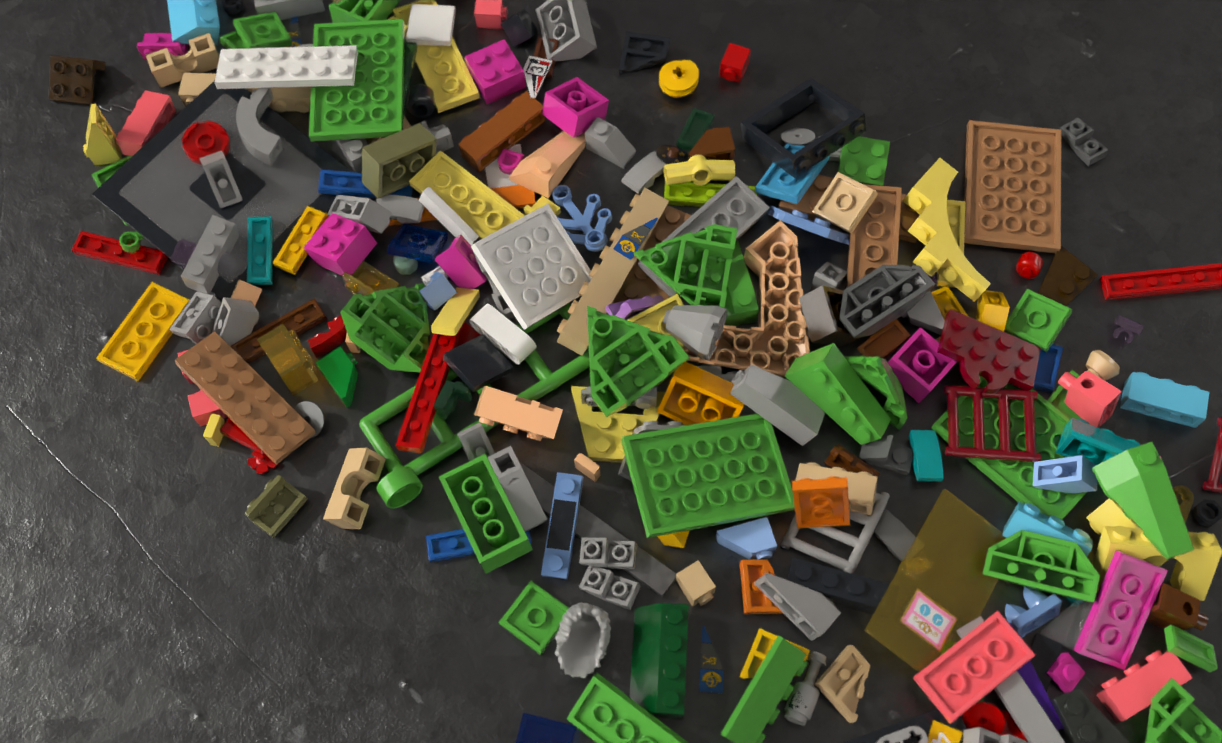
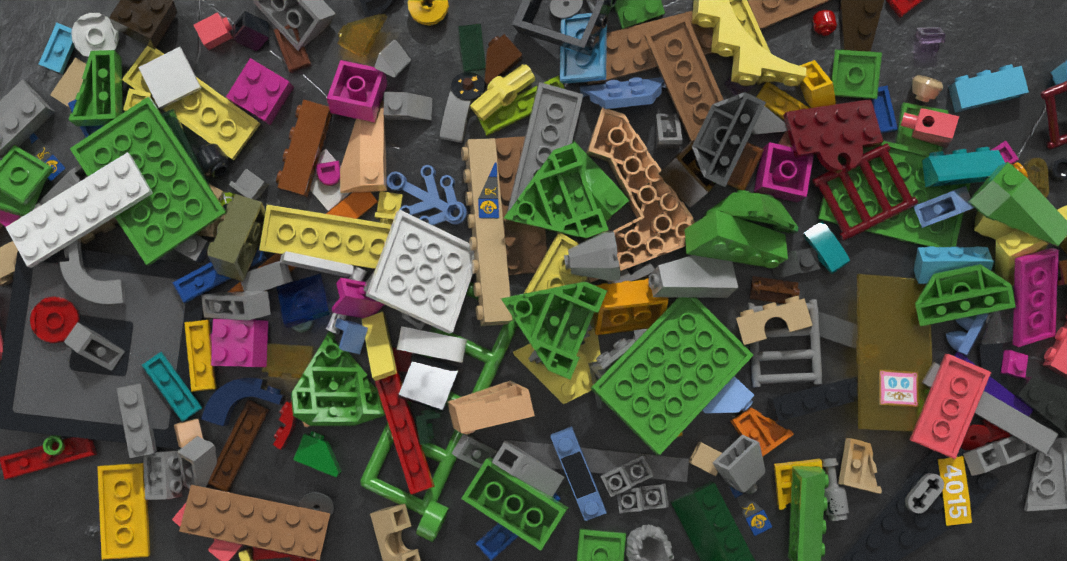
camera: 30 degrees left, 20 degrees up
clear purple tile [170,238,197,267] -> none
clear yellow brick [257,324,319,396] -> none
sticker [523,56,552,98] -> none
light nougat tile [574,453,601,482] -> none
medium lavender bracket [605,295,664,320] -> none
light grey slope [754,573,841,641] -> none
orange plate [792,476,850,528] -> none
tan tile [812,172,878,234] -> none
none -> dark blue arch [201,378,286,426]
none -> clear yellow slope [337,14,388,57]
none -> light grey slope [374,40,411,77]
none -> light grey torso [712,435,765,494]

